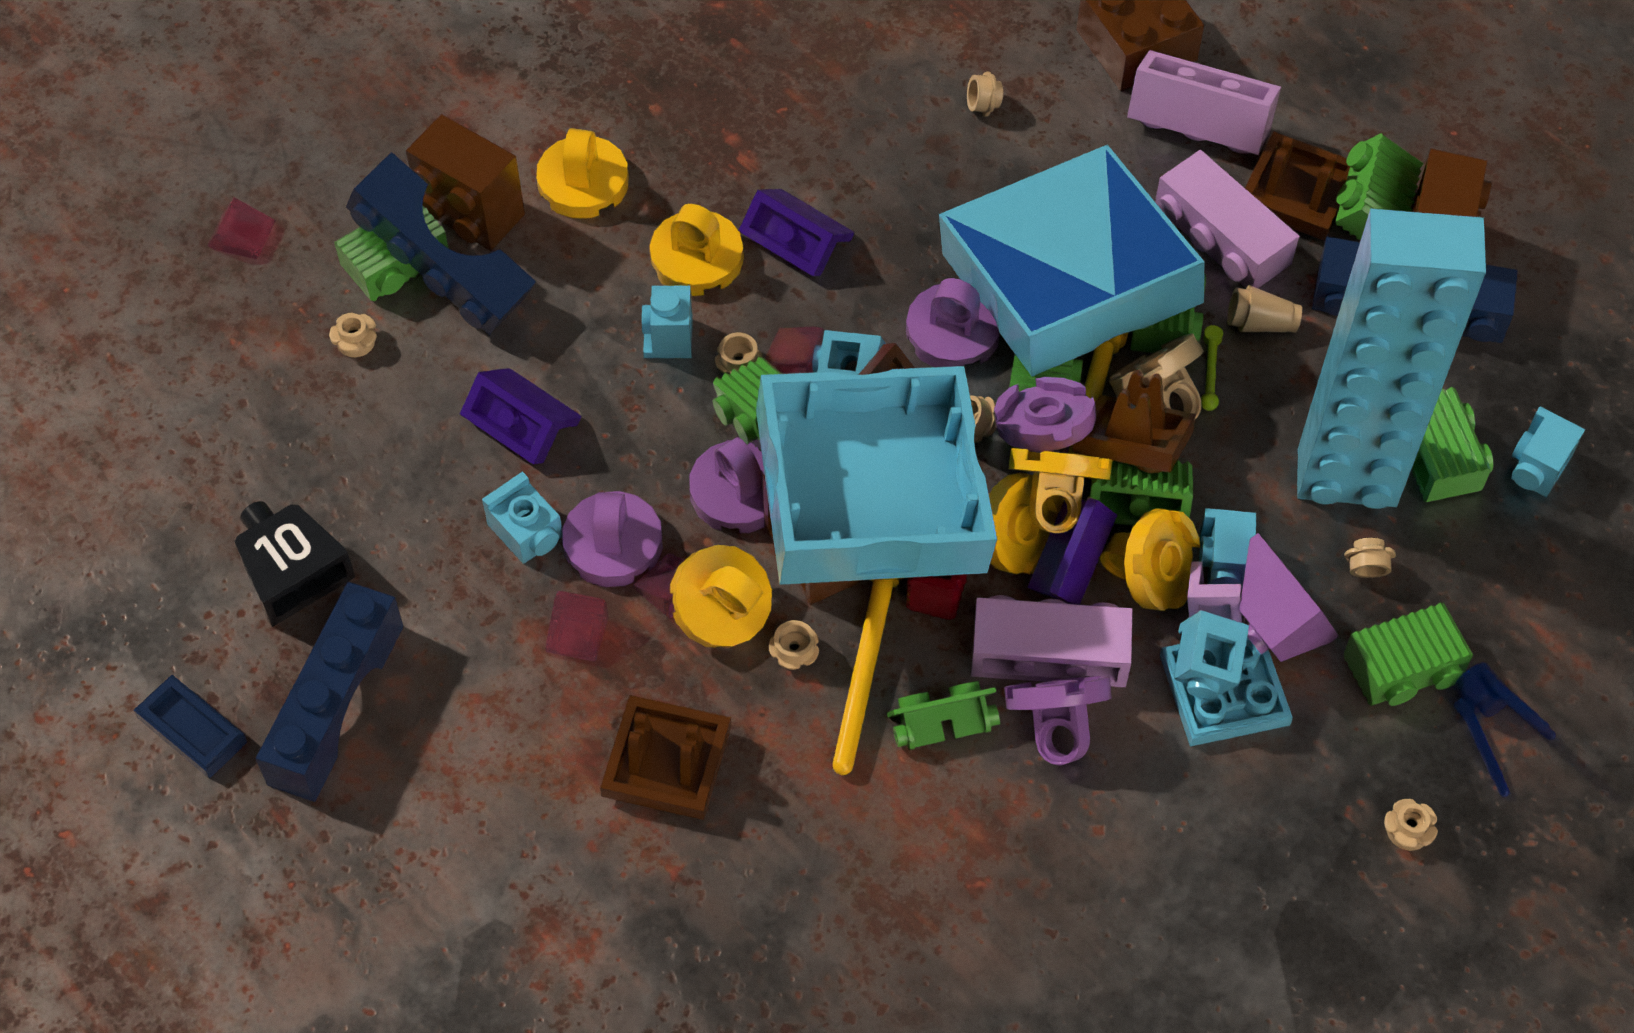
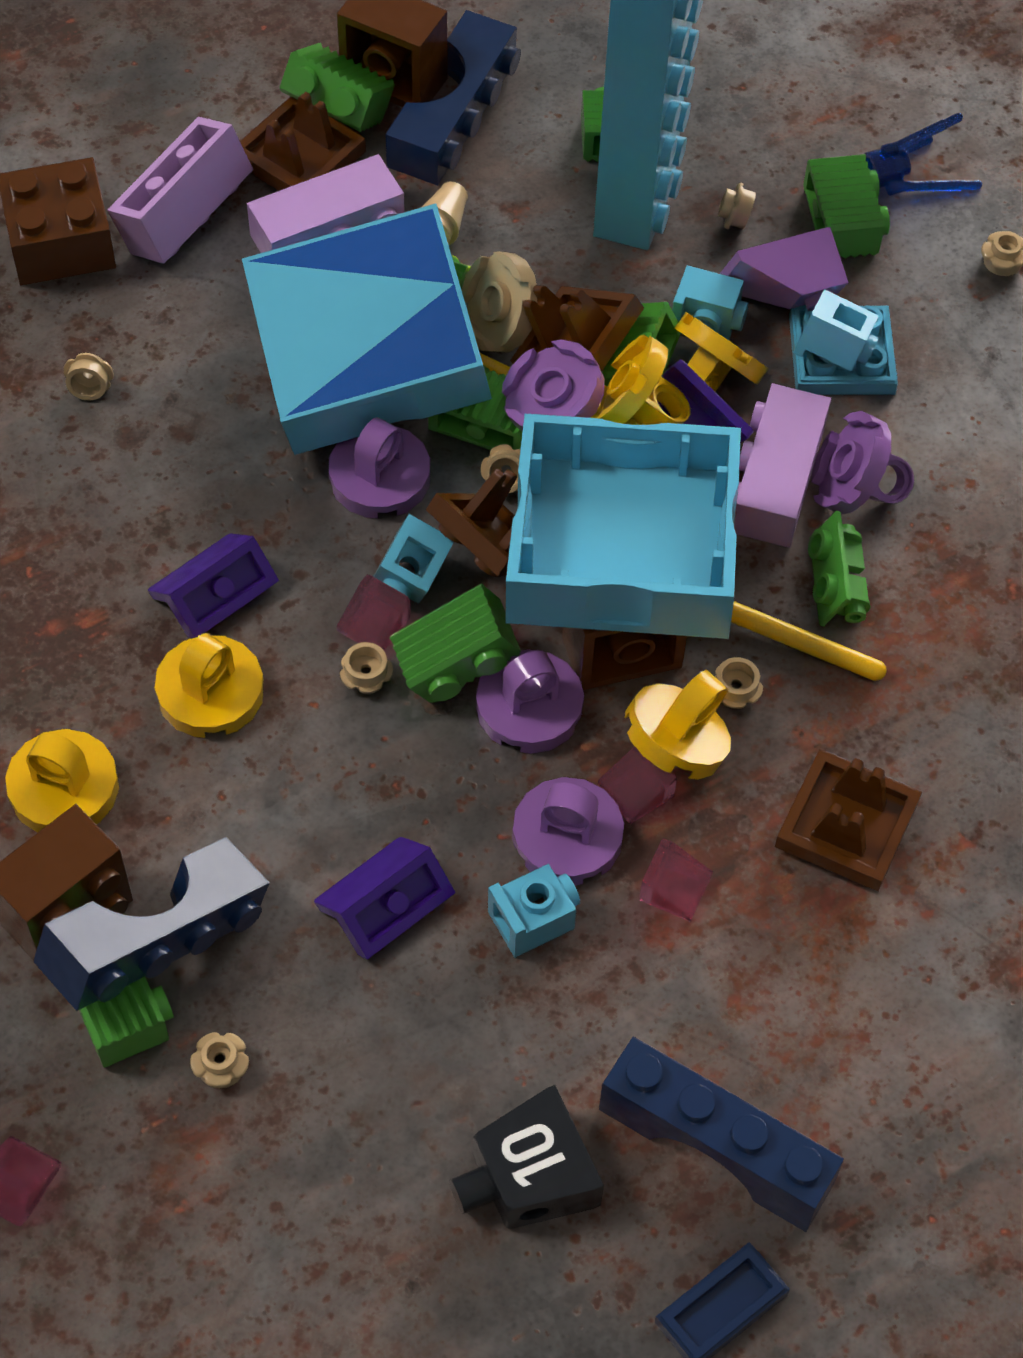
camera: 80 degrees left, 0 degrees up
medium azure brick [642,286,693,358] -> none
lavender panel [1187,562,1245,624] -> none

